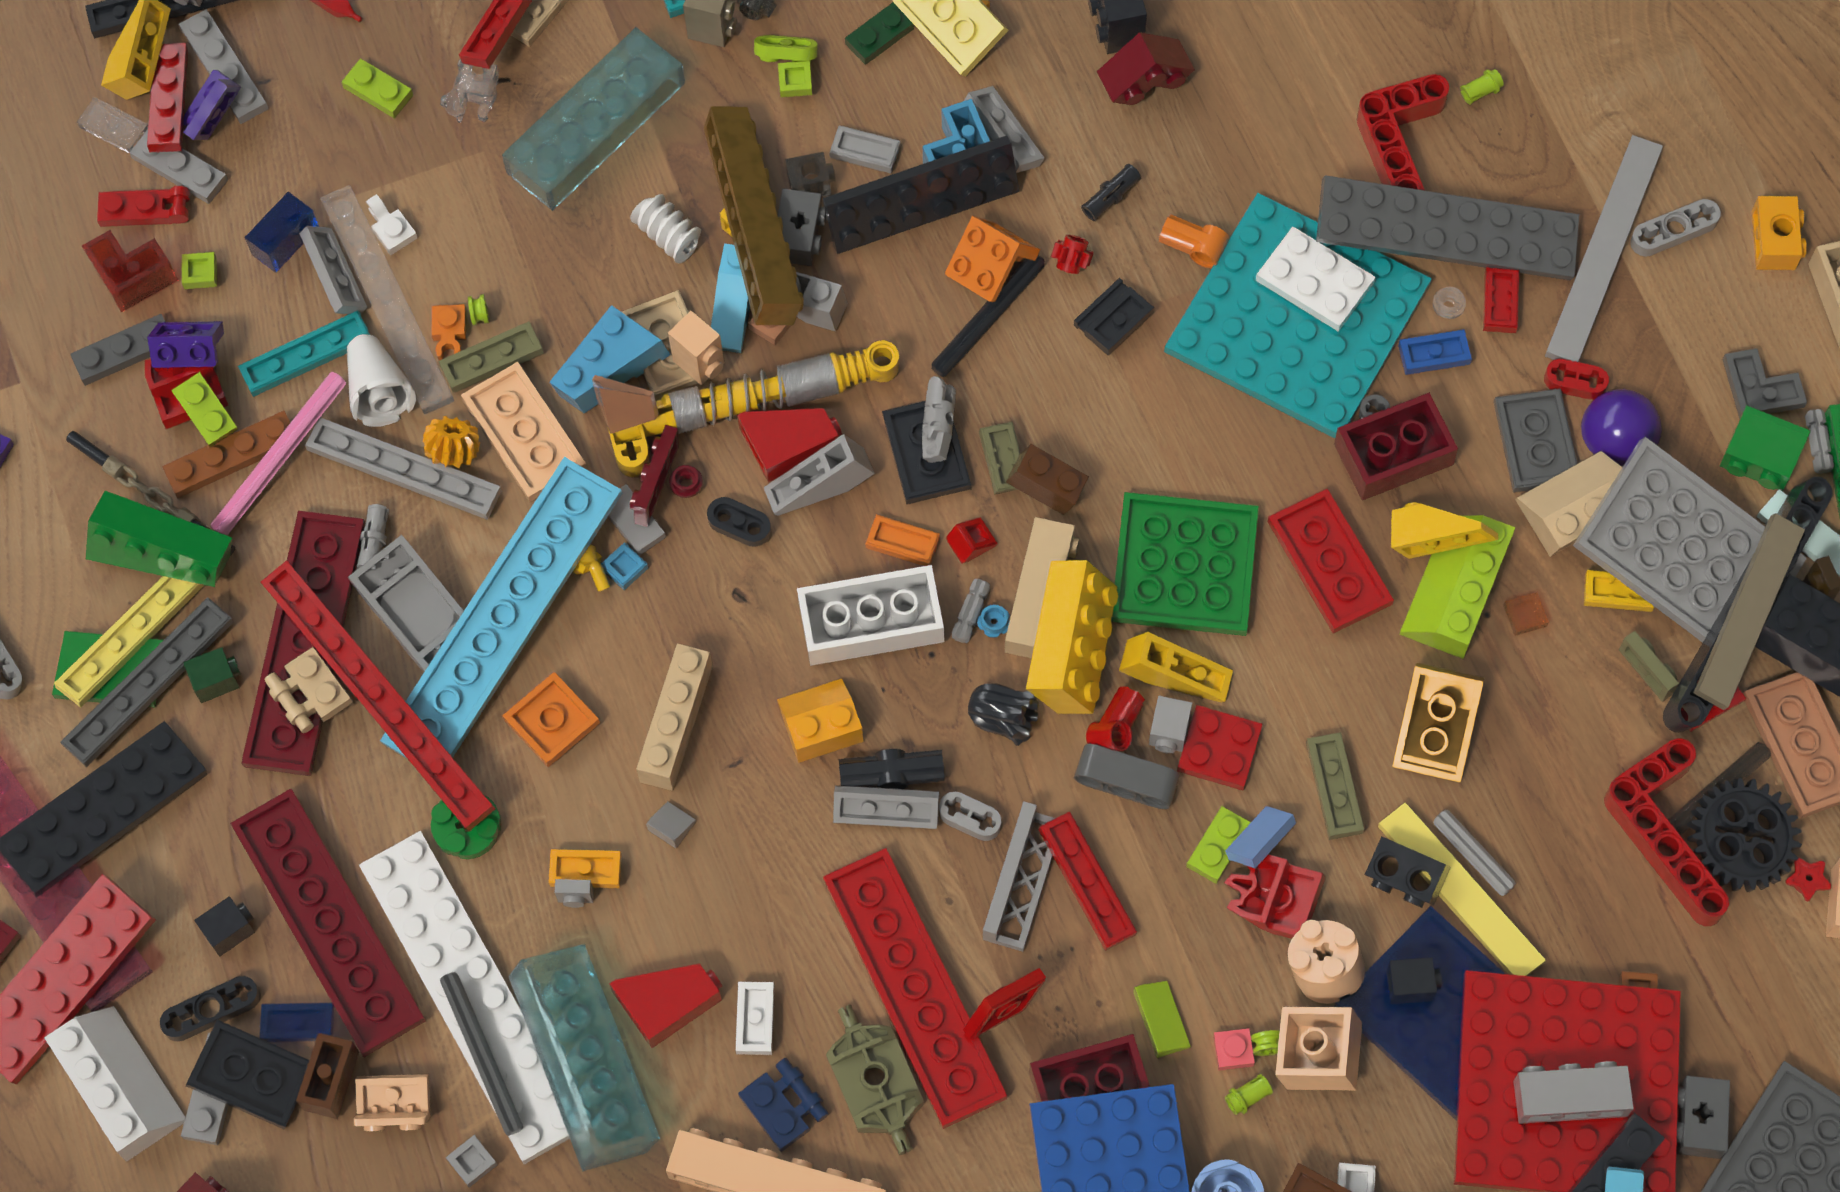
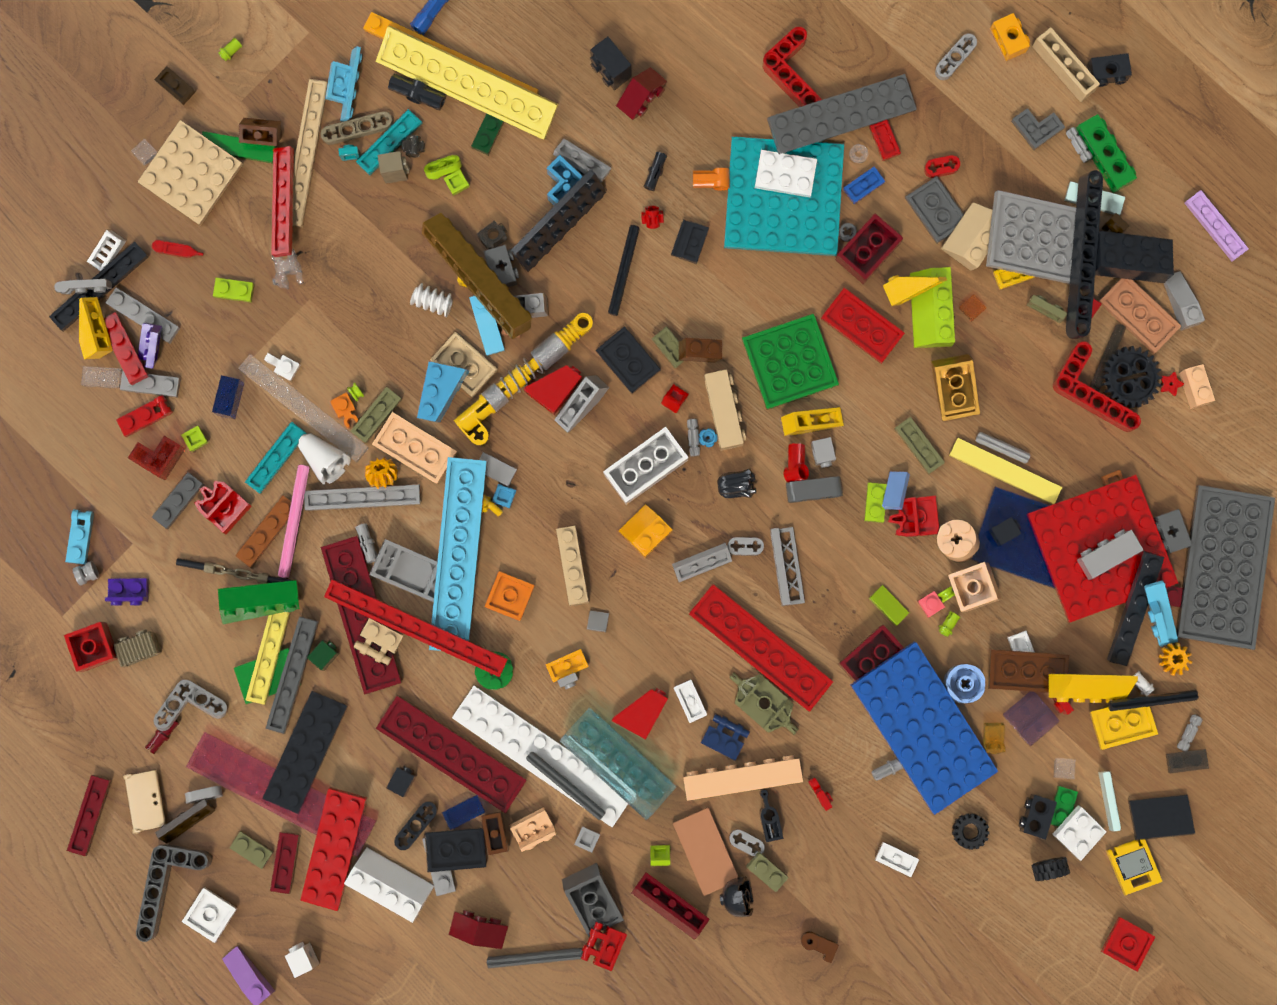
camera: 25 degrees left, 15 degrees up
dark purple bracket [147,321,224,368] -> none
lime plate [171,372,238,447] -> none
light grey plate [299,226,367,314] -> none
clear light blue brick [502,27,685,211] -> none
nougat slope [592,375,659,434] -> none
dark red plate [630,425,679,527] -> none
light nougat brick [668,311,724,386] -> none
dark red plate [669,465,703,498] -> none
black plate [707,497,771,547] -> none
light grey tile [829,125,901,174] -> none
black piece [838,749,945,790] -> none
orange tile [865,514,940,566] -> none
light grey hinge [922,376,956,463] -> none
orange bracket [945,215,1041,302] -> none
red plate [963,968,1046,1039] -> none
yellow brick [1026,560,1118,714] -> none
red tile [1038,811,1137,951] -> none
red plate [1177,705,1263,791] -> none
black brick [1364,836,1451,908] -> none
lime pin [1460,69,1504,105] -> none
light grey tile [1545,135,1663,362] -> none
dark purple piece [1581,389,1662,466] -> none
dark tan tile [1694,513,1805,710] -> none
green slope [1719,405,1810,491] -> none

